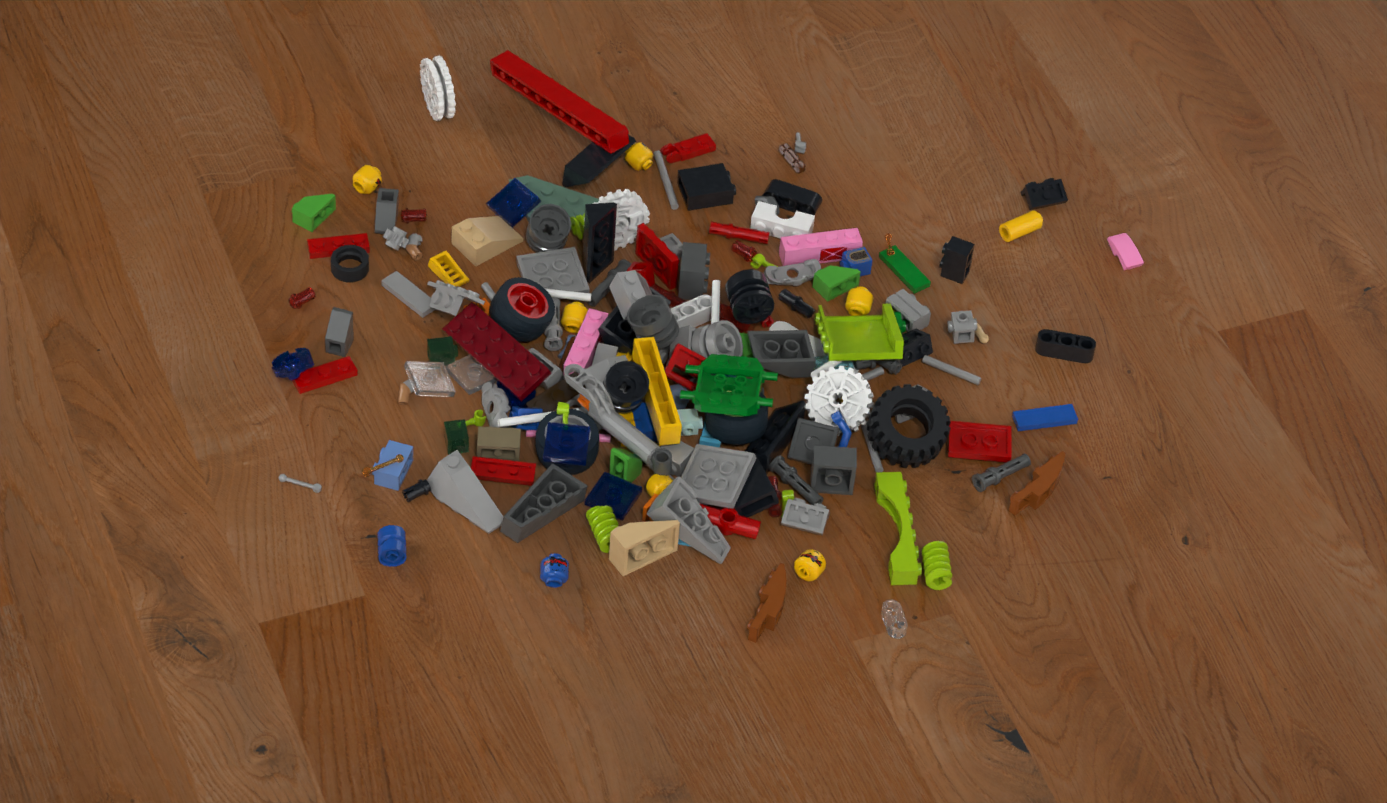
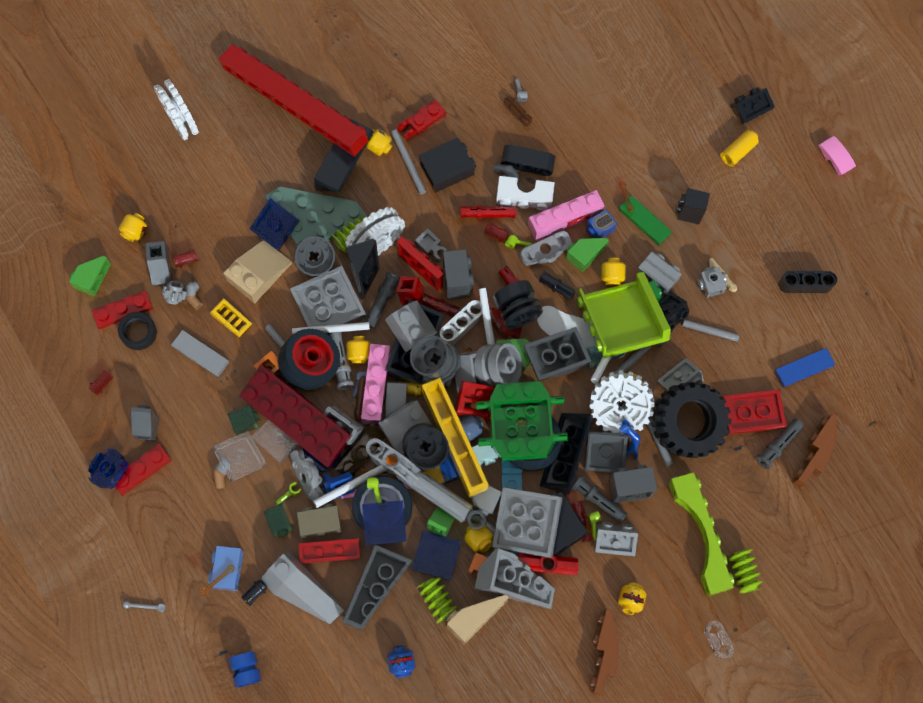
camera: 10 degrees left, 25 degrees up
light grey bracket [427,280,485,316] -> none

